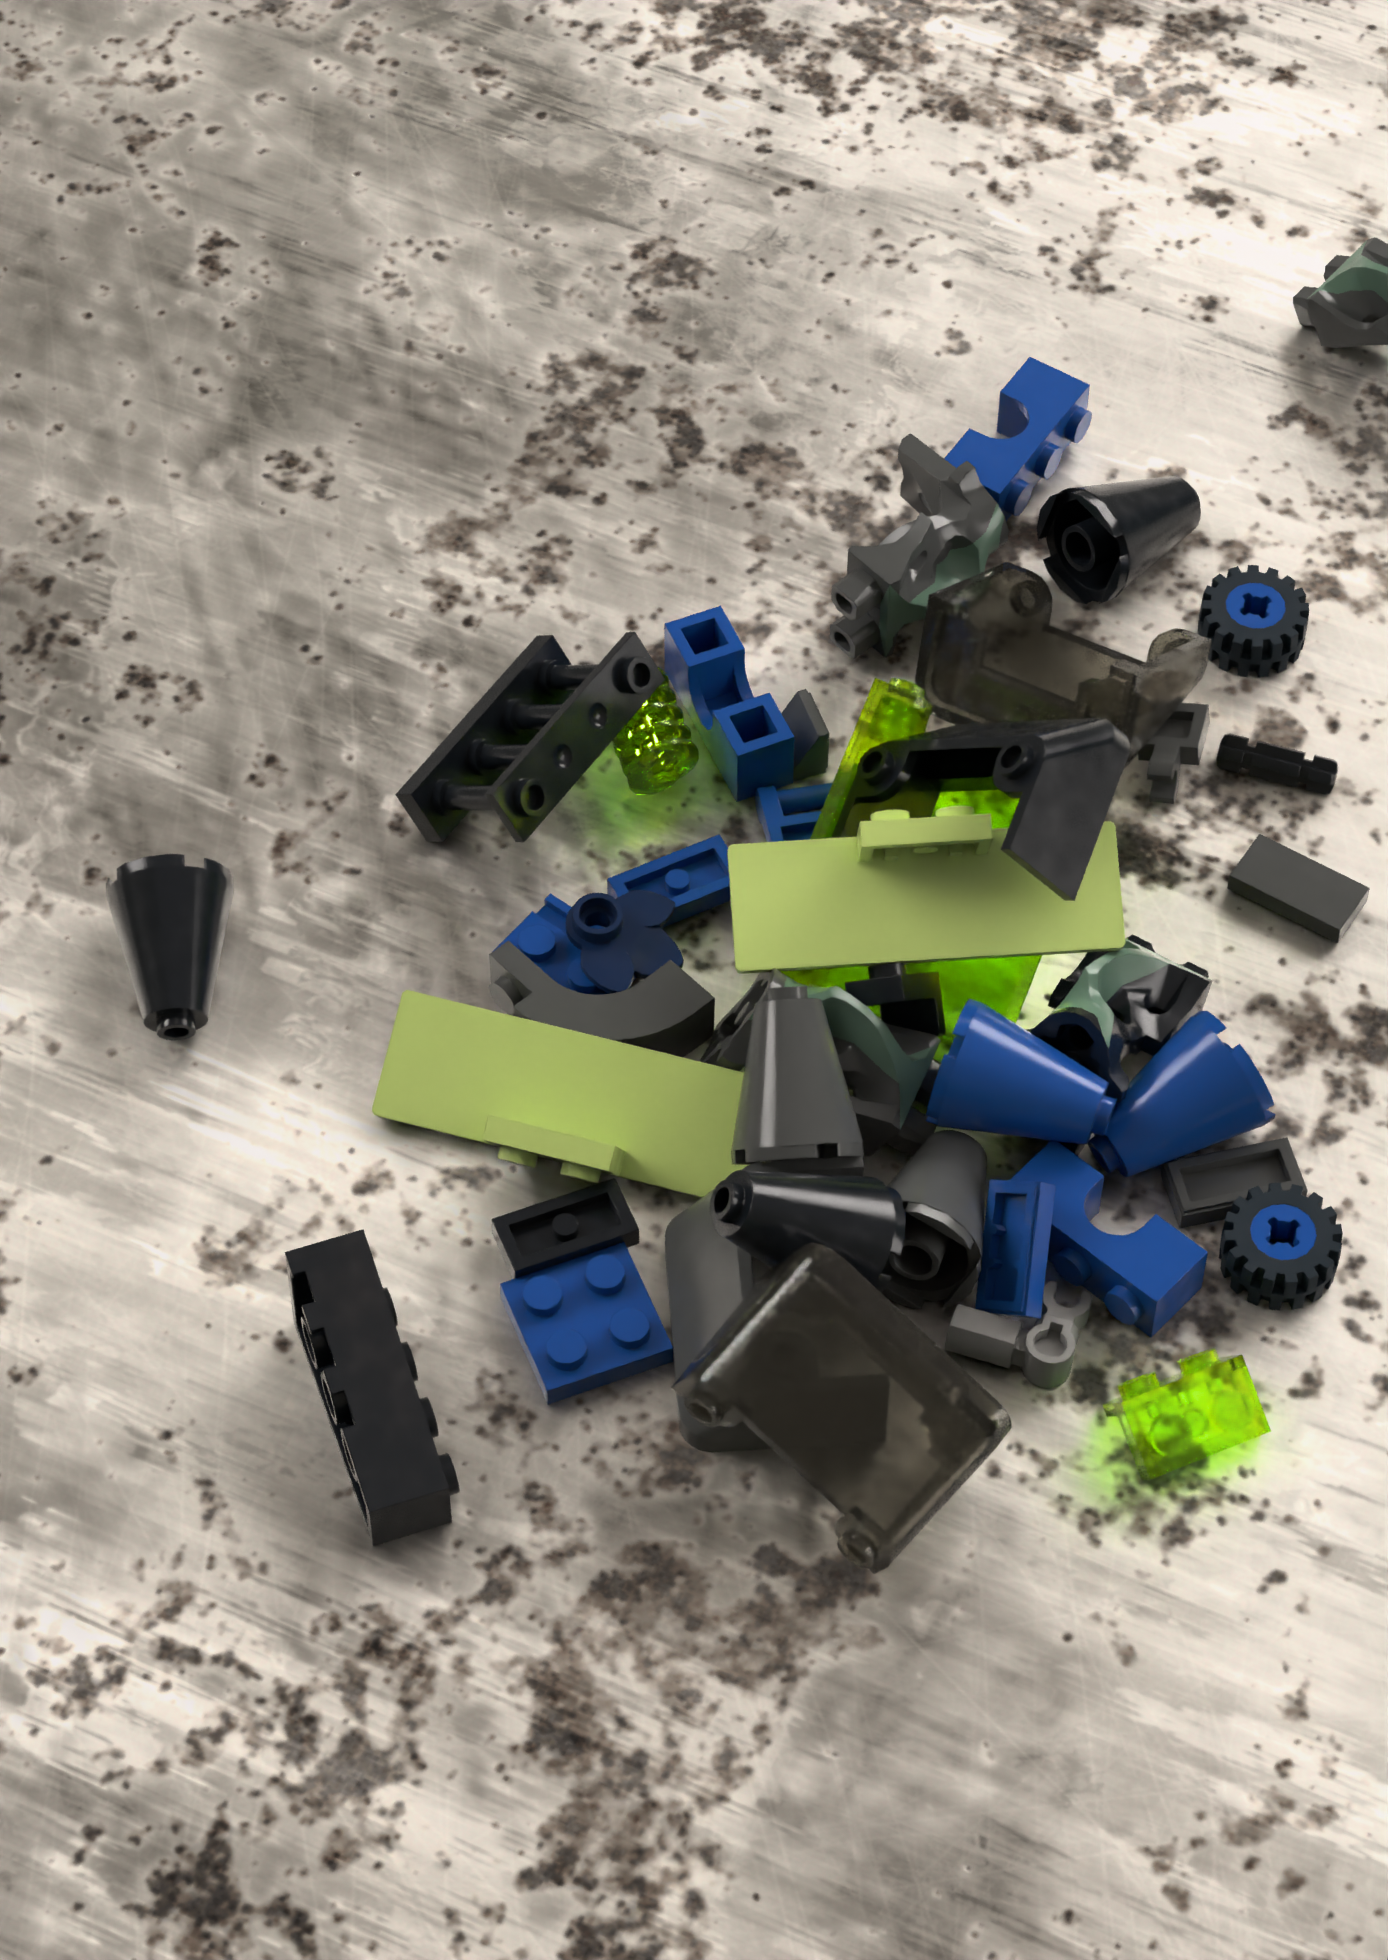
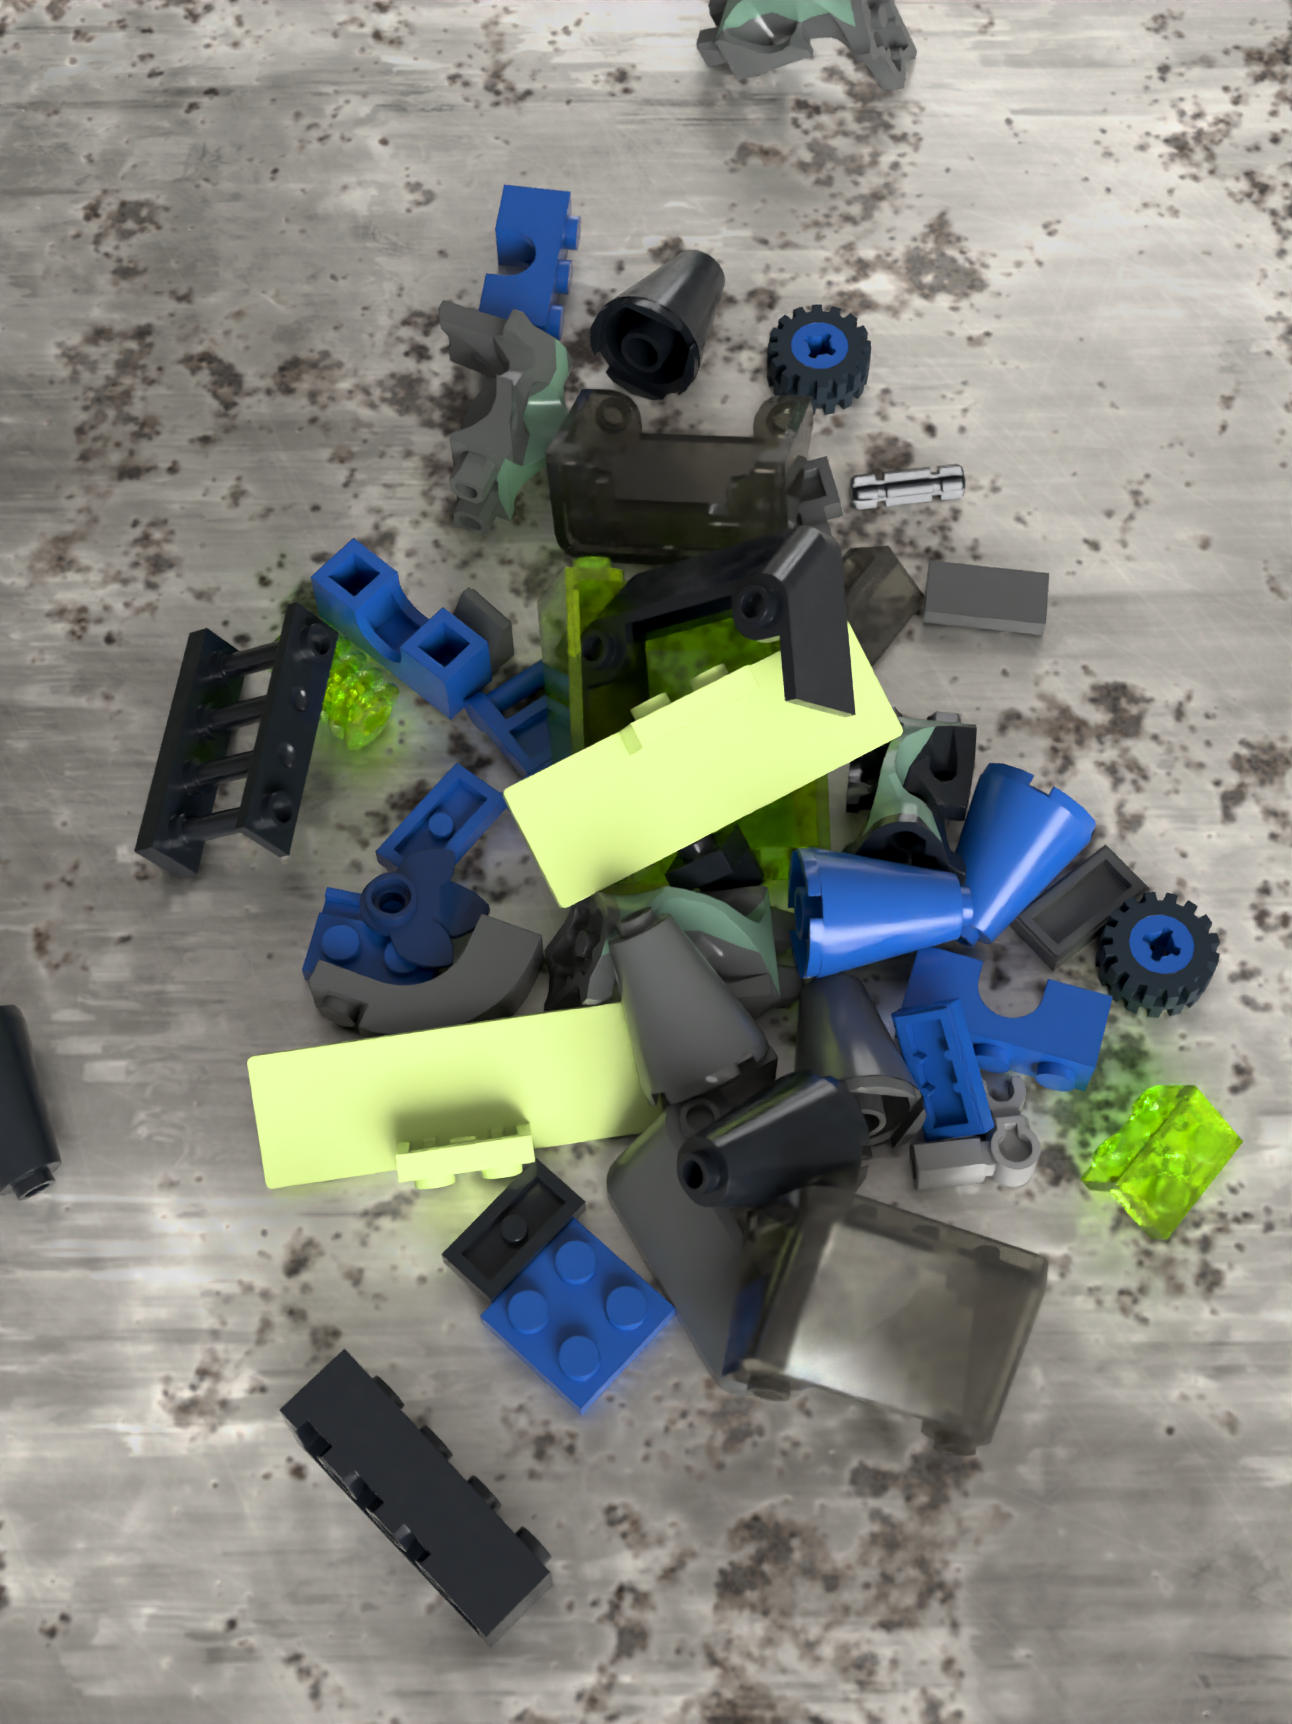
camera: 25 degrees left, 10 degrees up
none -> clear smoke panel [842,546,925,667]

